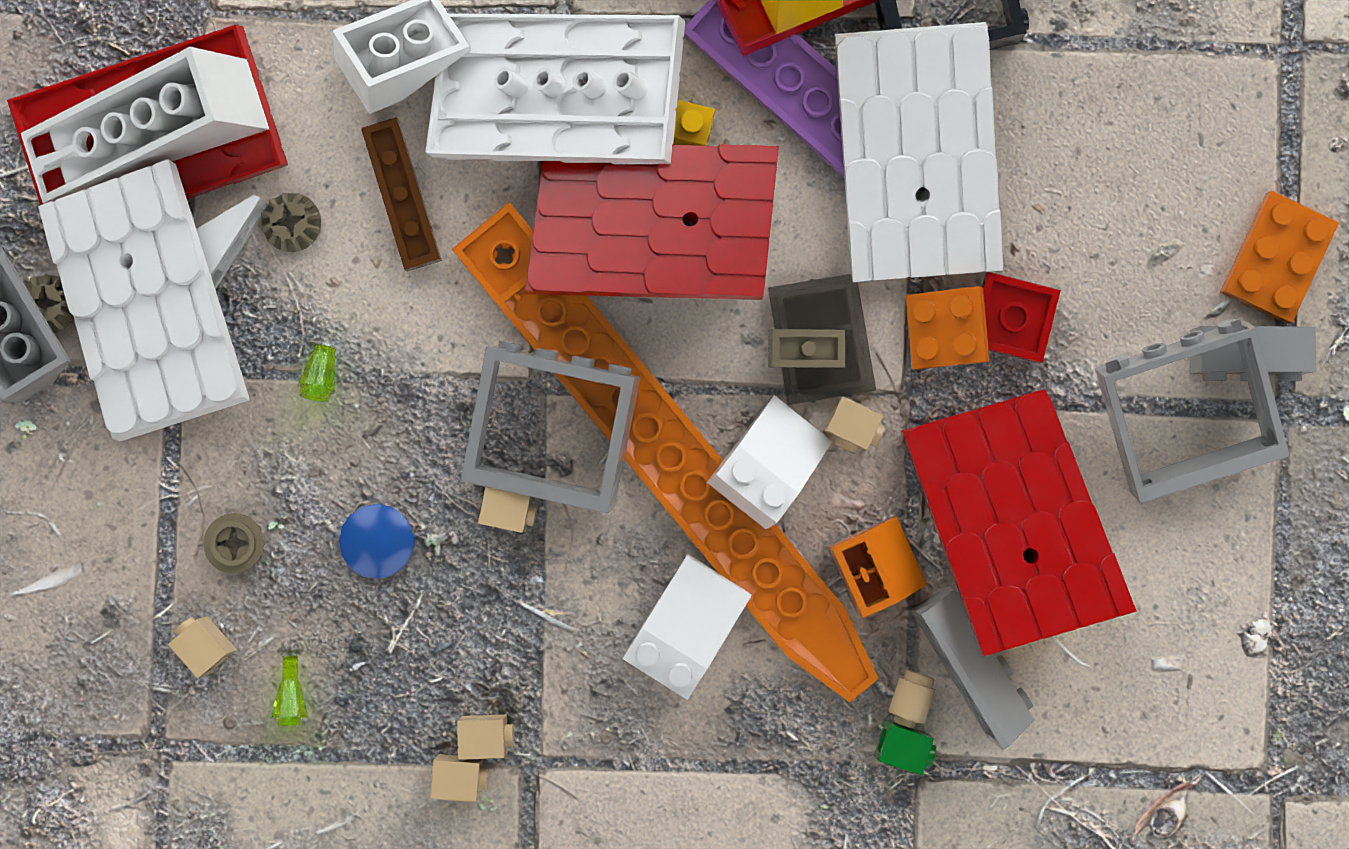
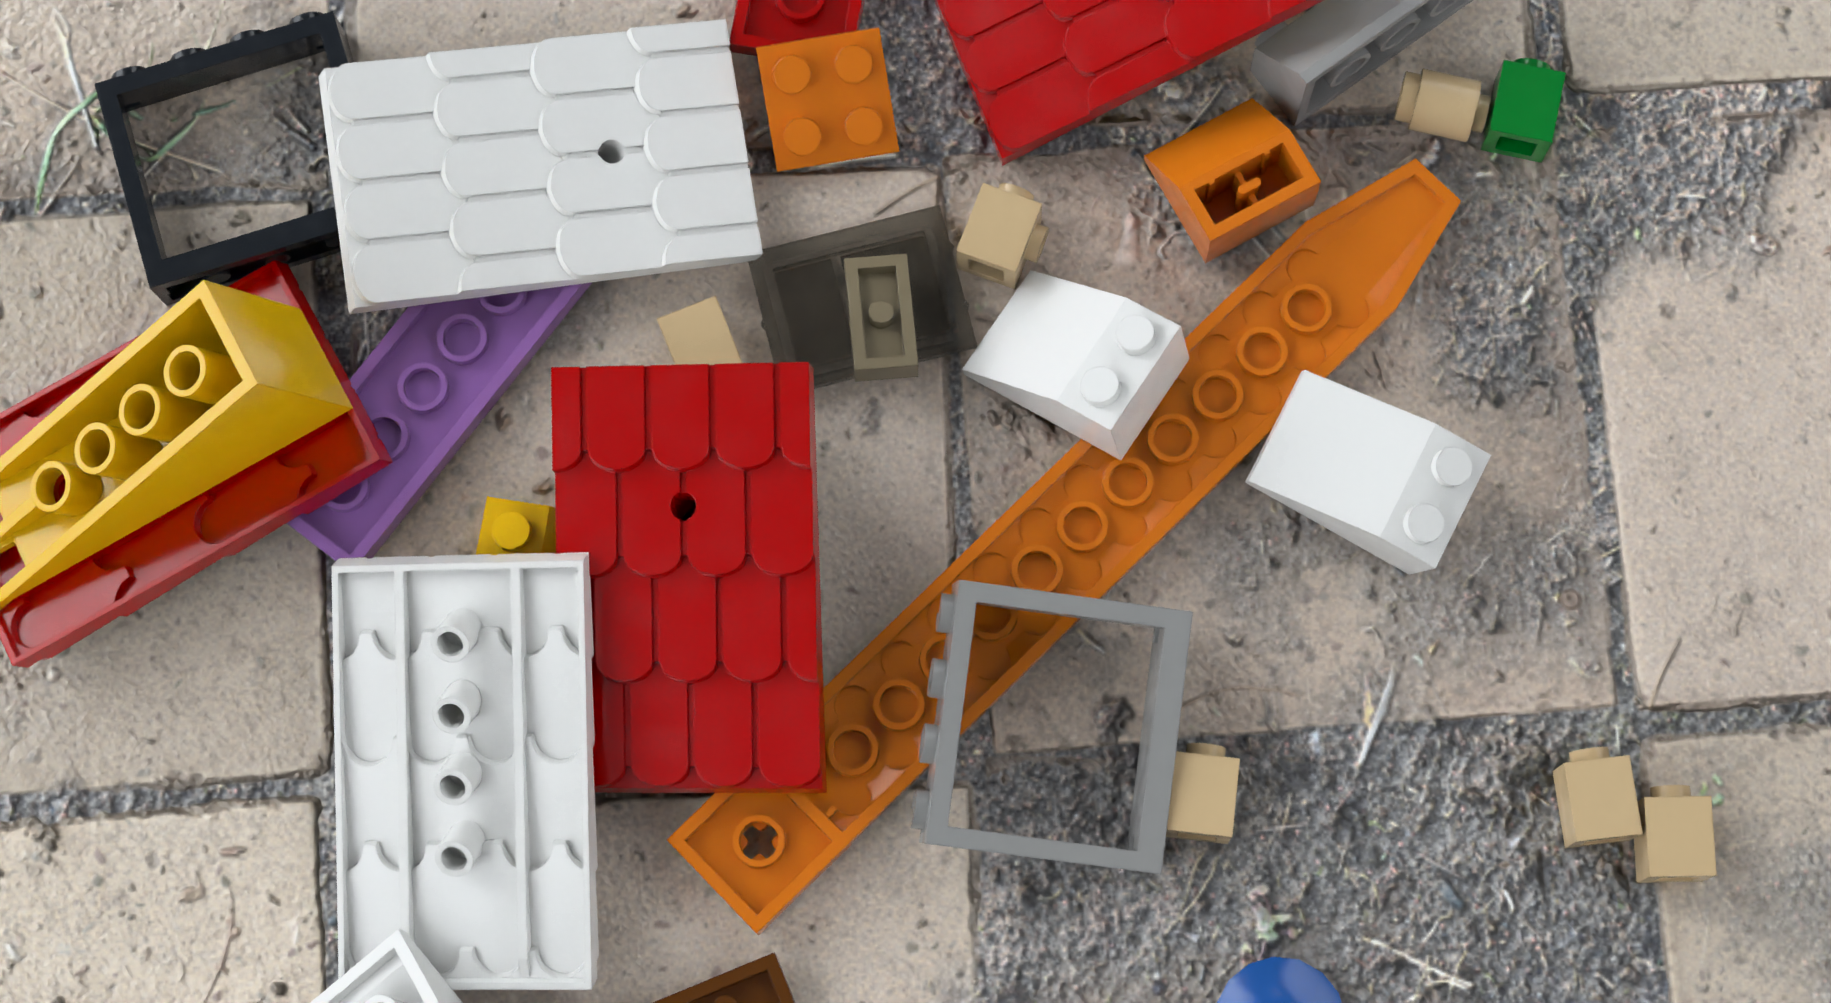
camera: 90 degrees left, 10 degrees down
none -> tan brick [657,296,743,365]

